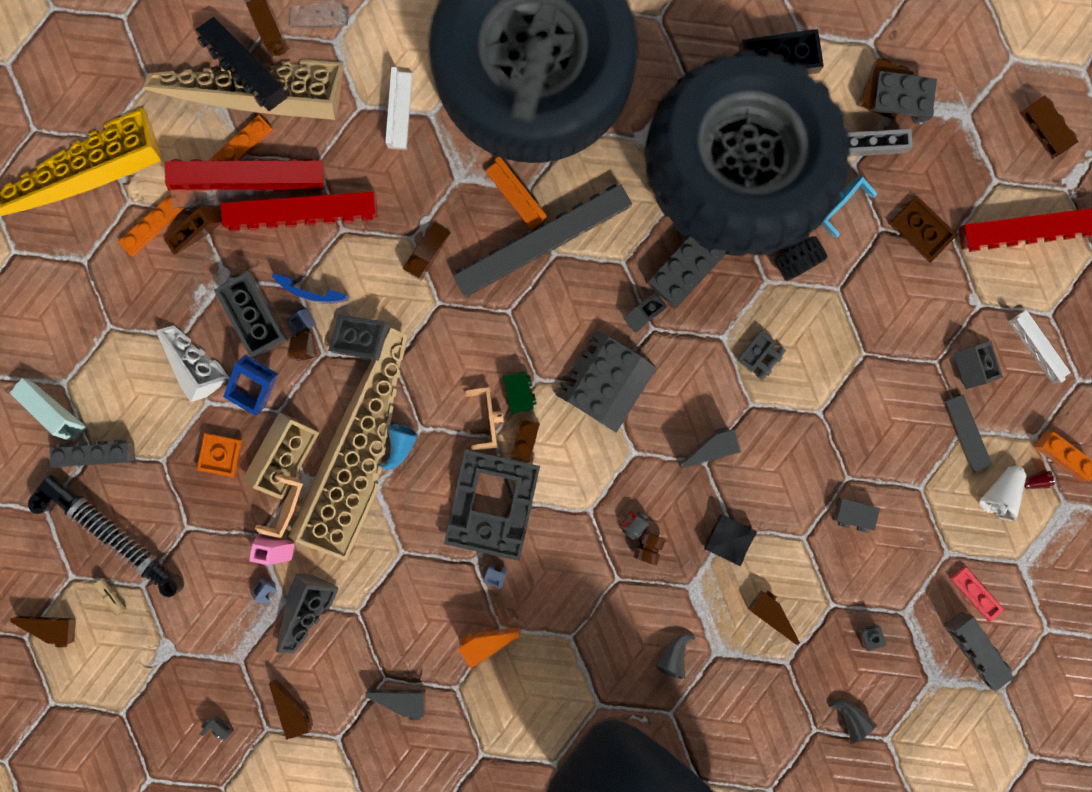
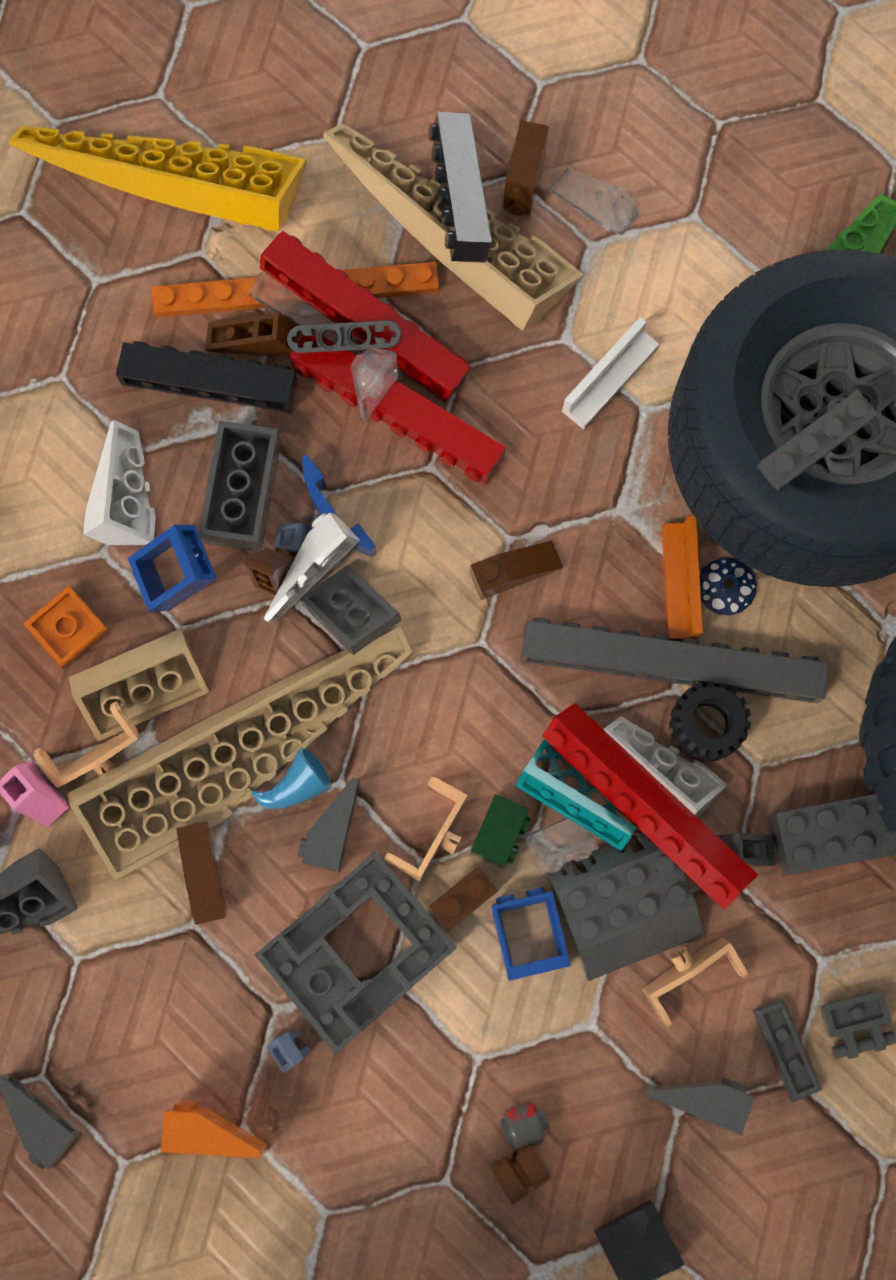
camera: 35 degrees right, 10 degrees down
none -> black brick [116,341,297,413]
none -> reddish brown slope [176,821,228,925]
none -> white wedge [264,512,360,623]
none -> dark grey beam [287,321,403,353]
none -> dark grey slope [298,778,360,872]
none -> clear slope [351,347,399,422]
none -> blue window [490,887,571,981]
none -> teal fence [515,739,637,851]
none -> clear bracket [524,818,598,874]
none -> red brick [542,703,758,910]
none -> white wedge [604,716,727,818]
none -> light nougat piece [642,937,748,1028]
none -> black tyre [669,681,751,762]
none -> dark blue dish [700,558,756,616]
none -> dark grey tile [753,999,822,1102]

